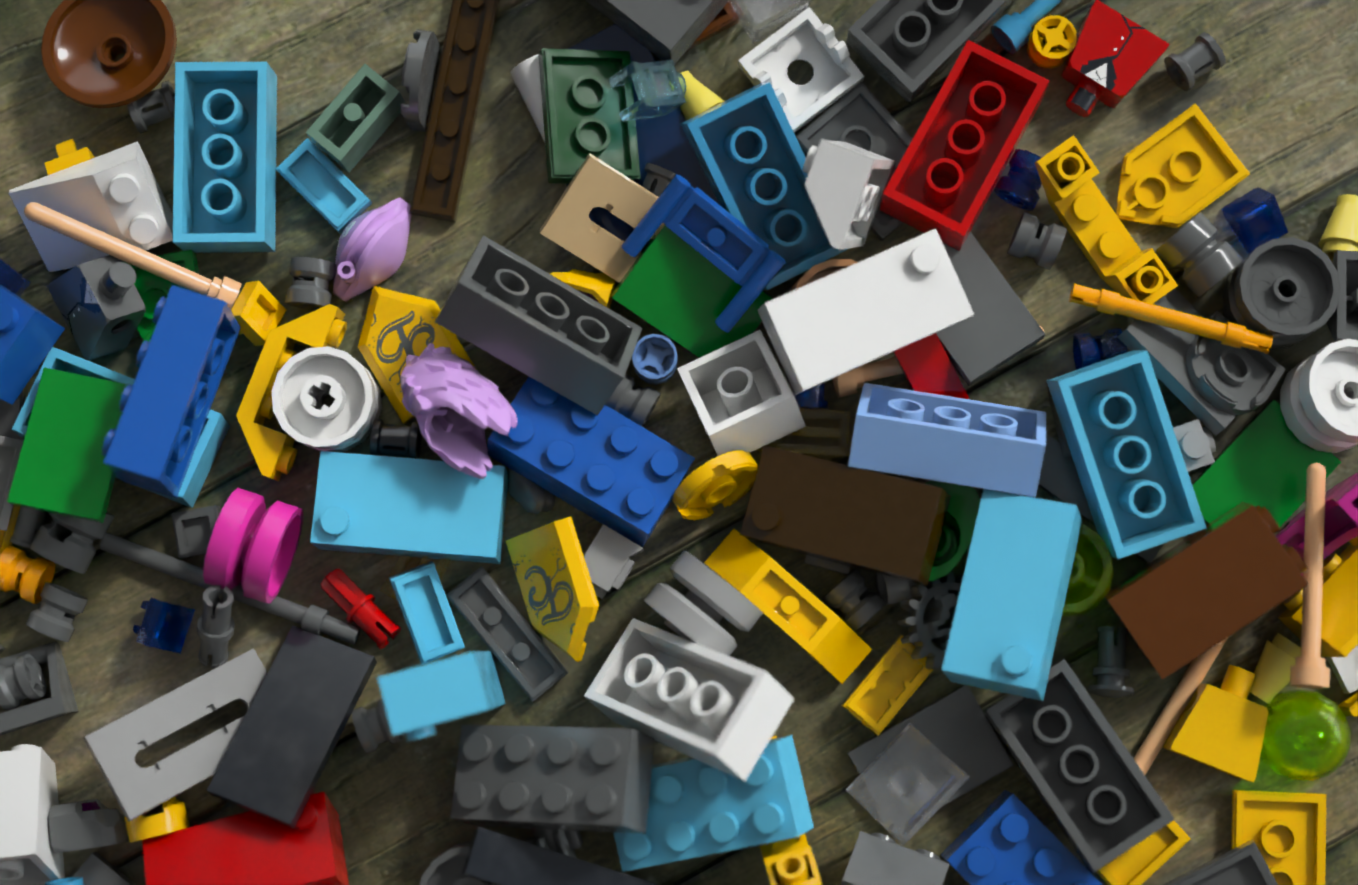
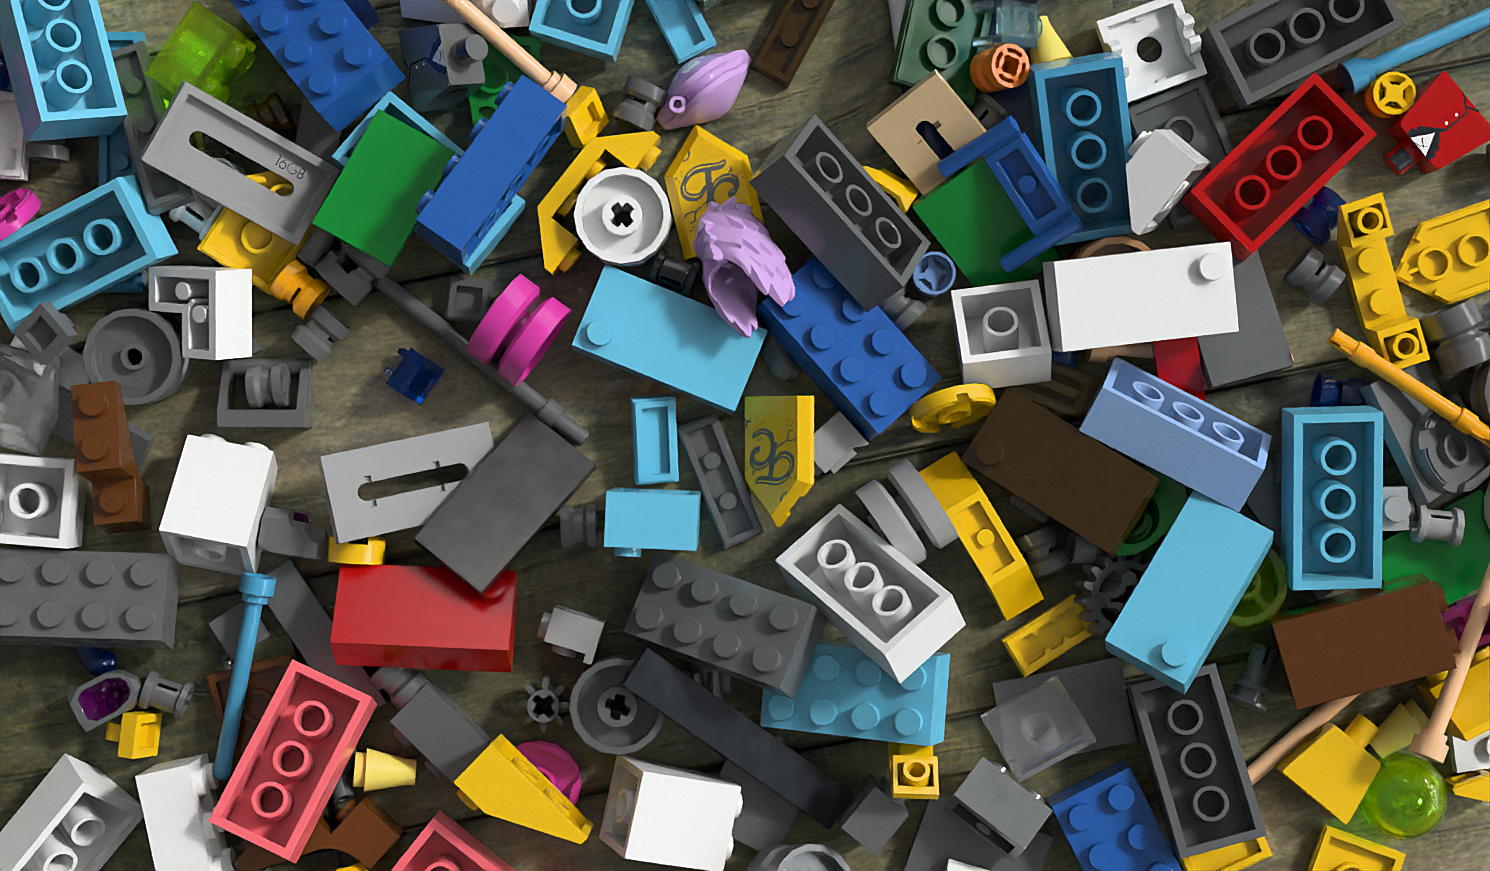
camera: 20 degrees right, 5 degrees up
dark grey pin [197,585,235,668] -> none
red axle [320,568,402,649] -> none
none -> light grey brick [537,605,606,665]
none -> orange wheel [970,43,1030,93]
none -> light grey bush [1409,504,1465,547]

